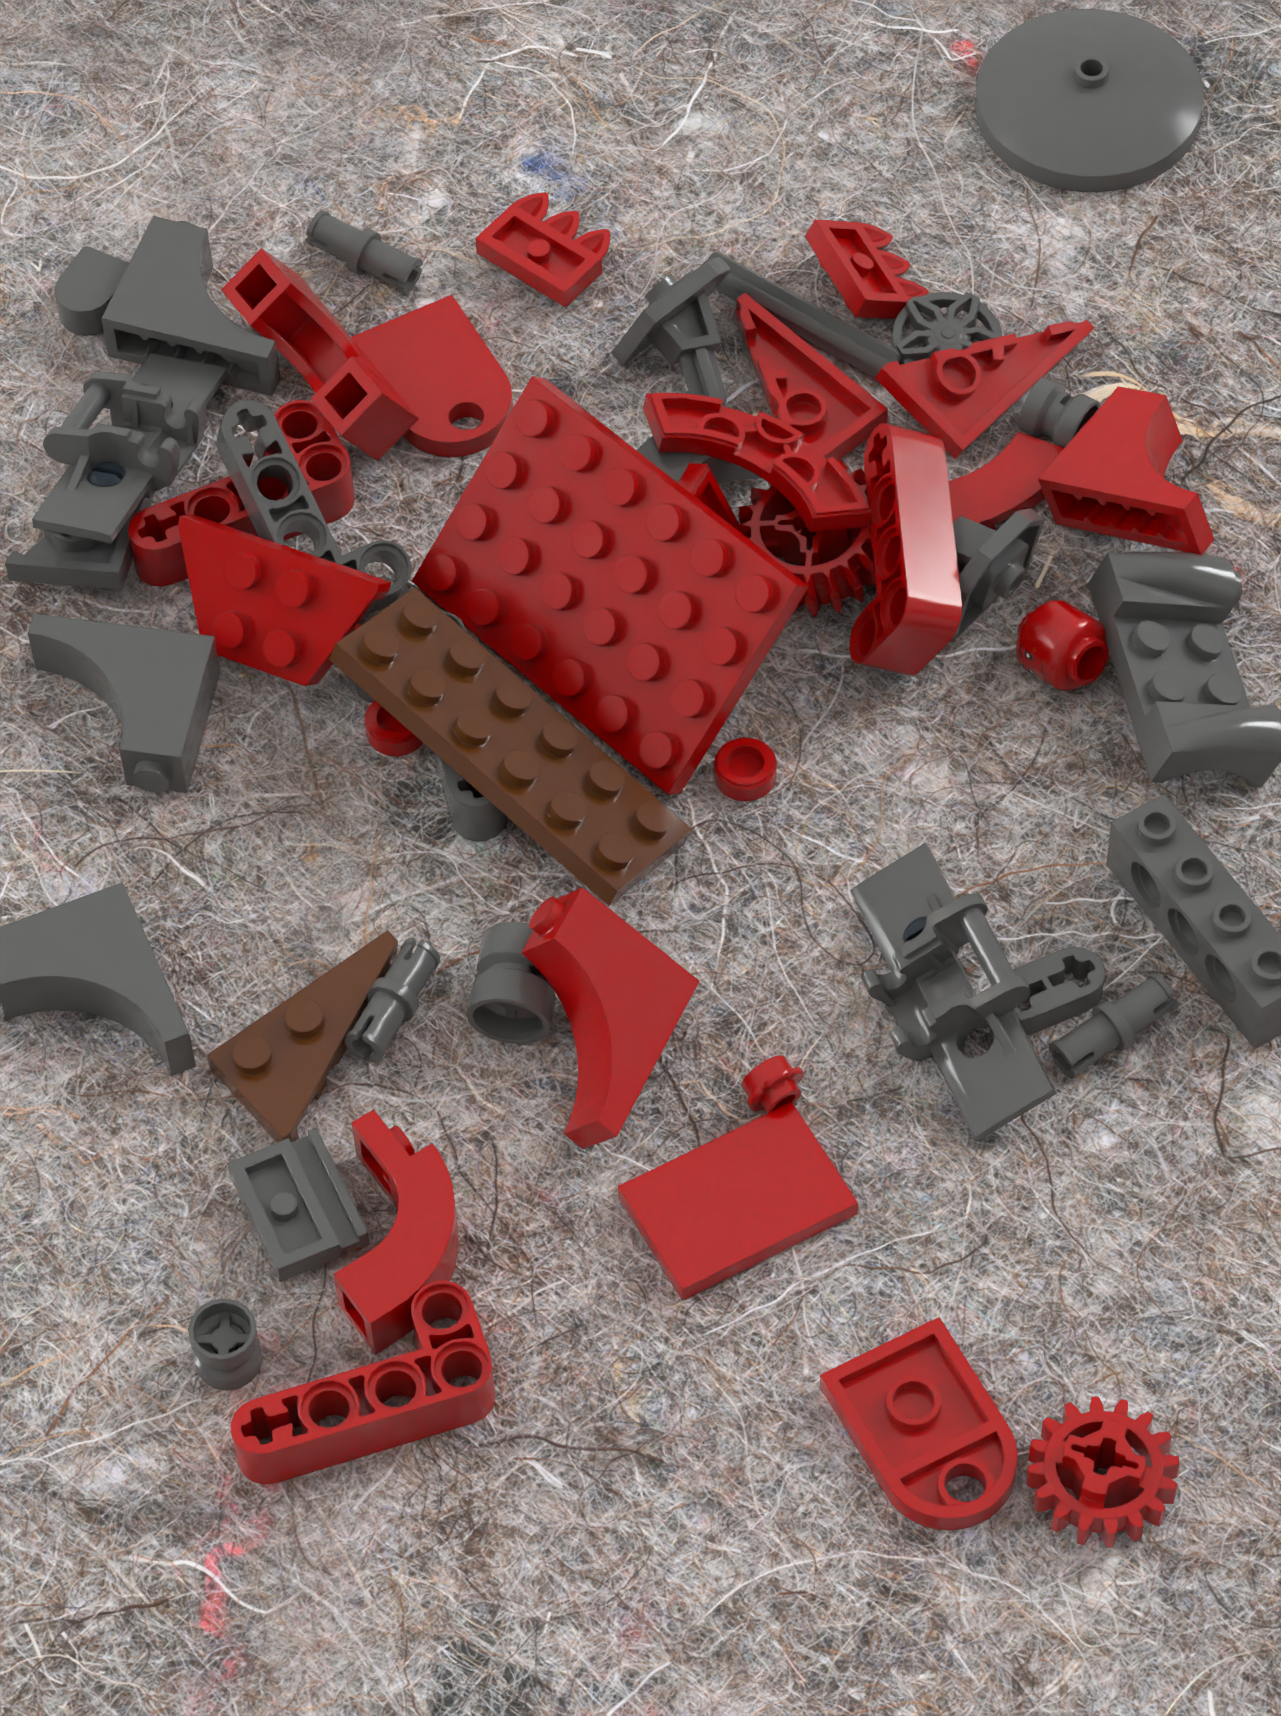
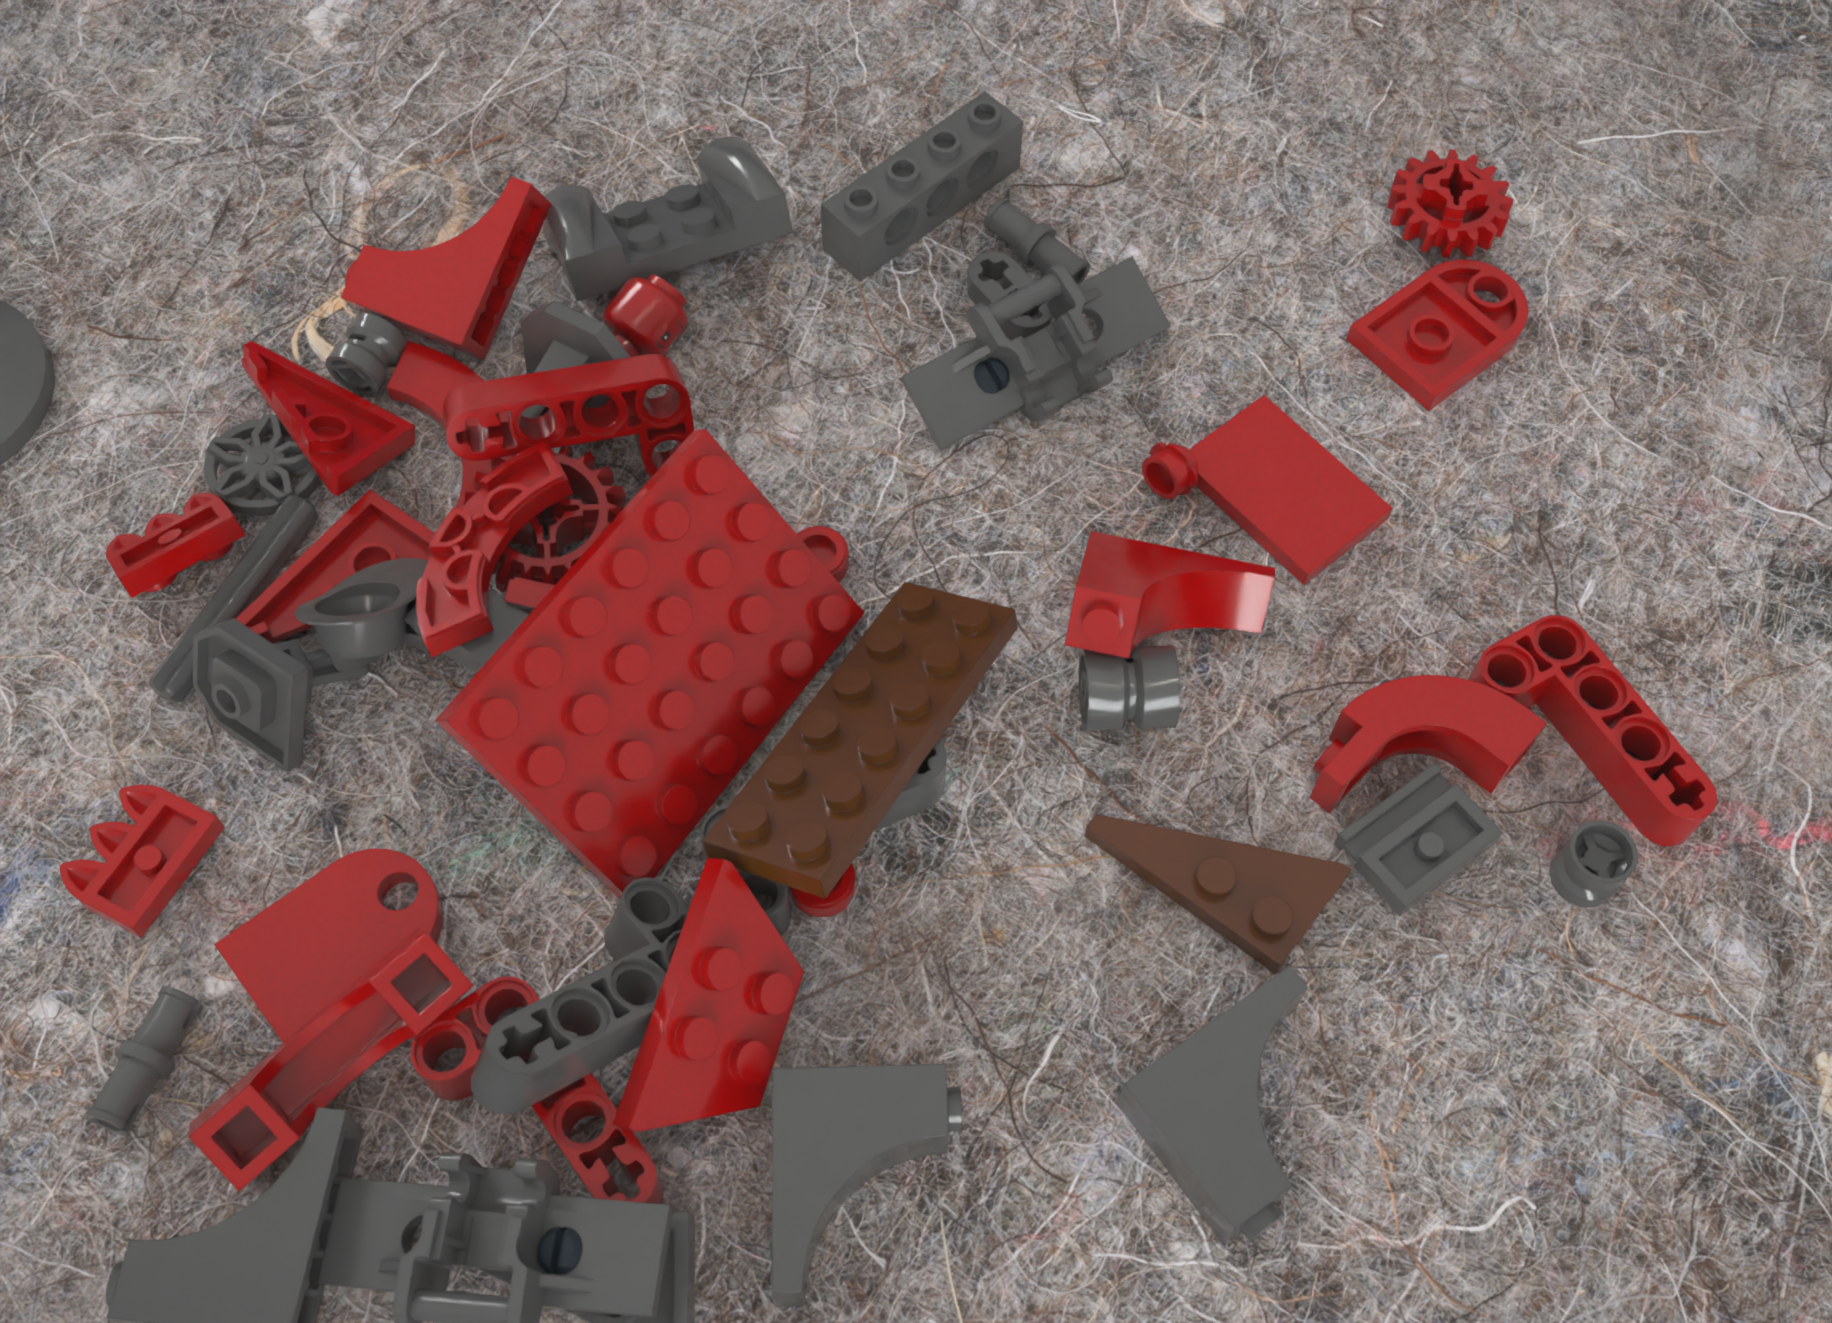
camera: 105 degrees left, 5 degrees up
dark grey pin [345,938,440,1062] -> none
none -> dark grey piece [294,558,428,673]

